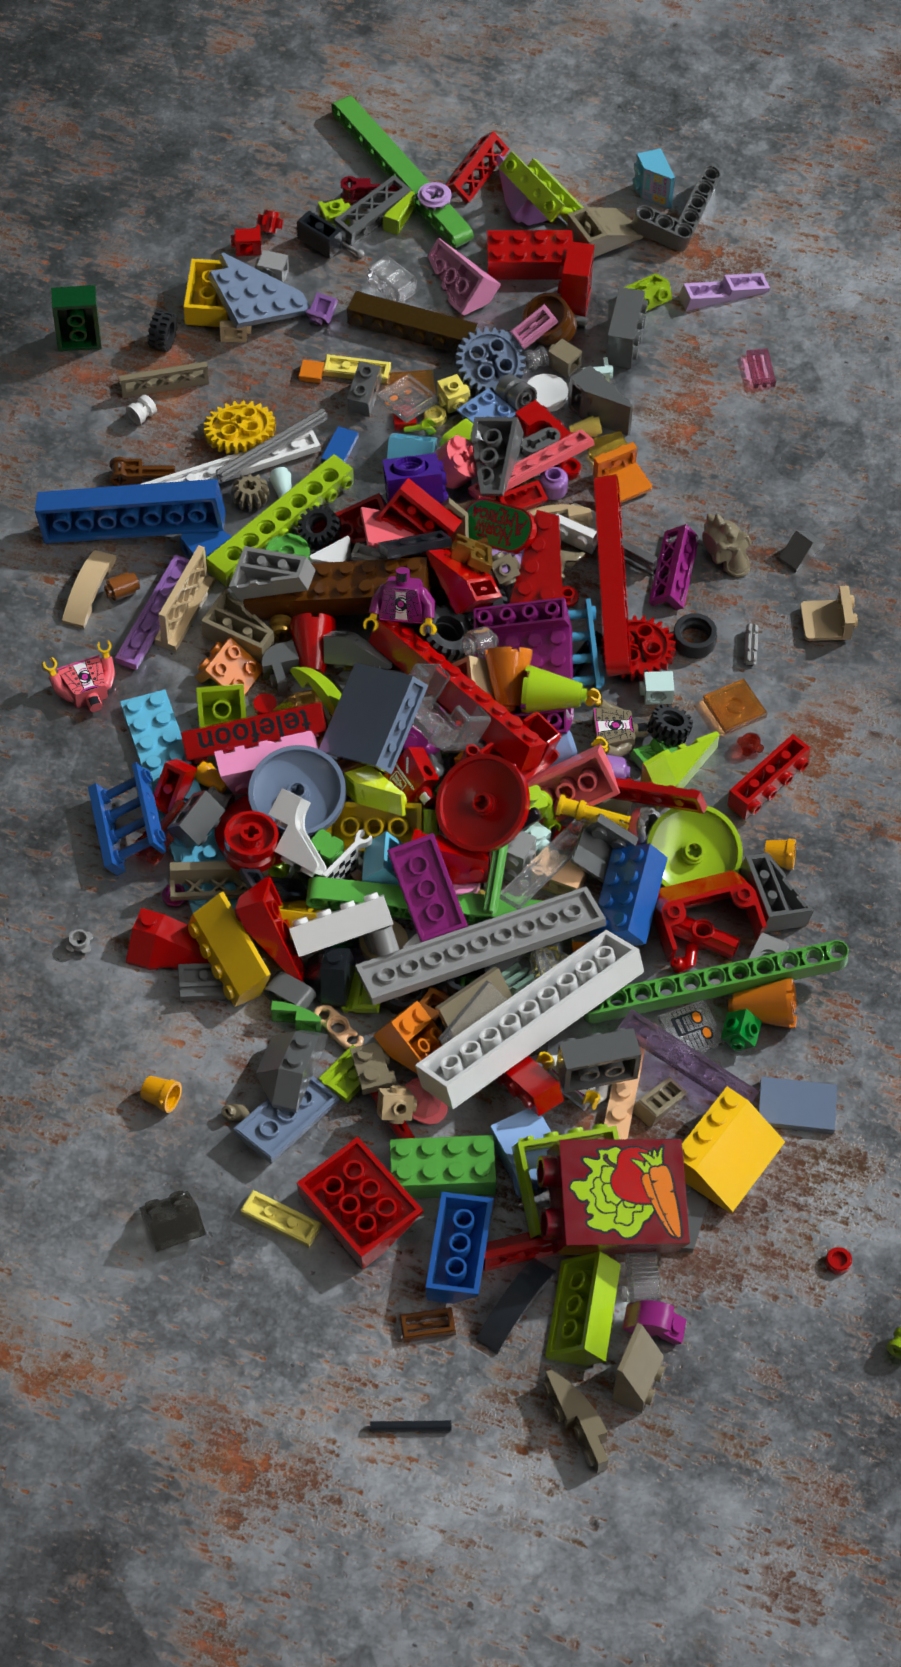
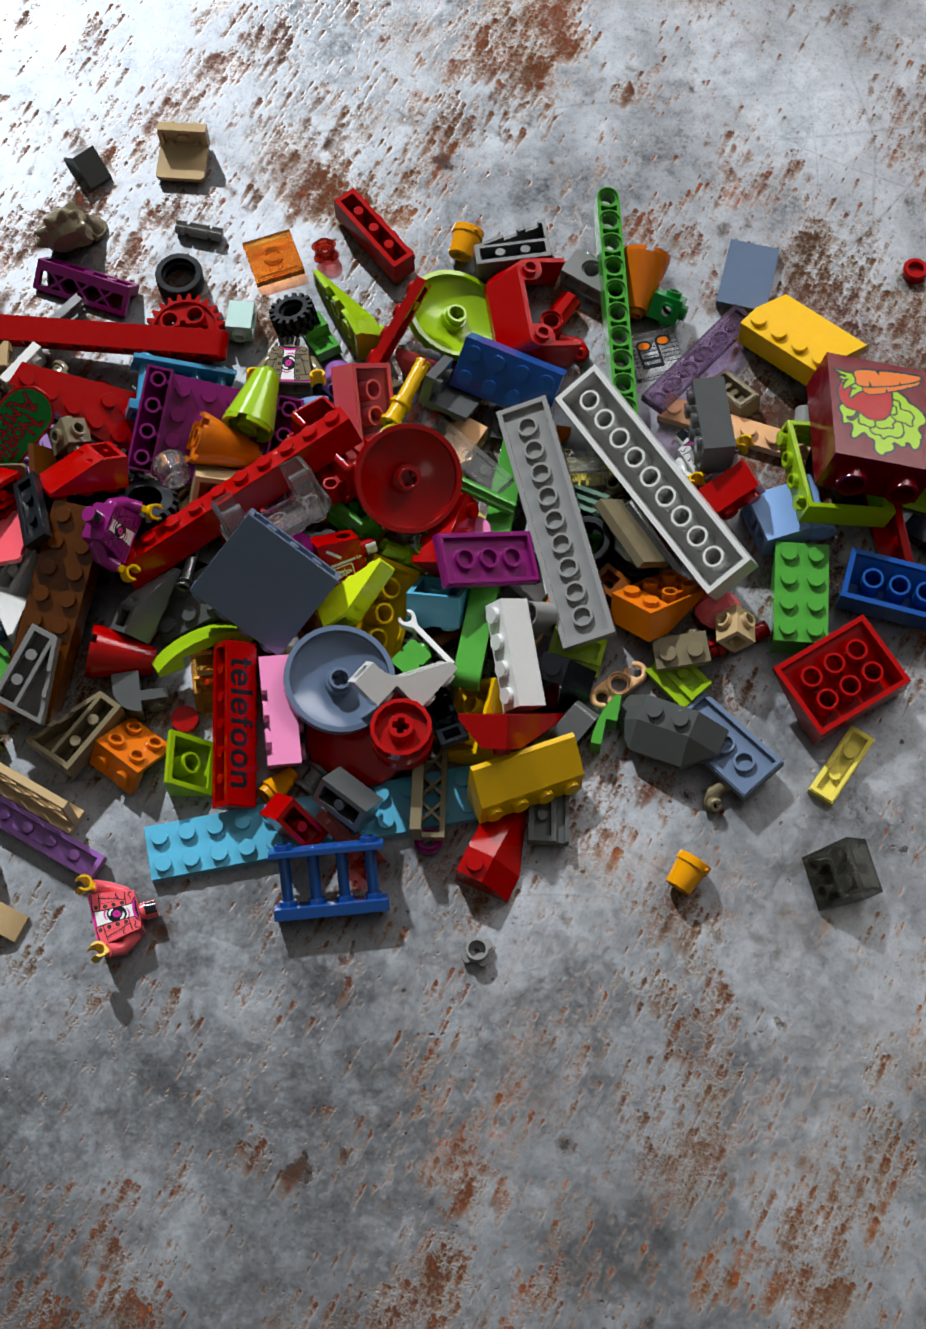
camera: 80 degrees left, 10 degrees up
pearl gold wheel [270,614,292,643] -> none
pearl gold plate [450,534,493,574] -> none

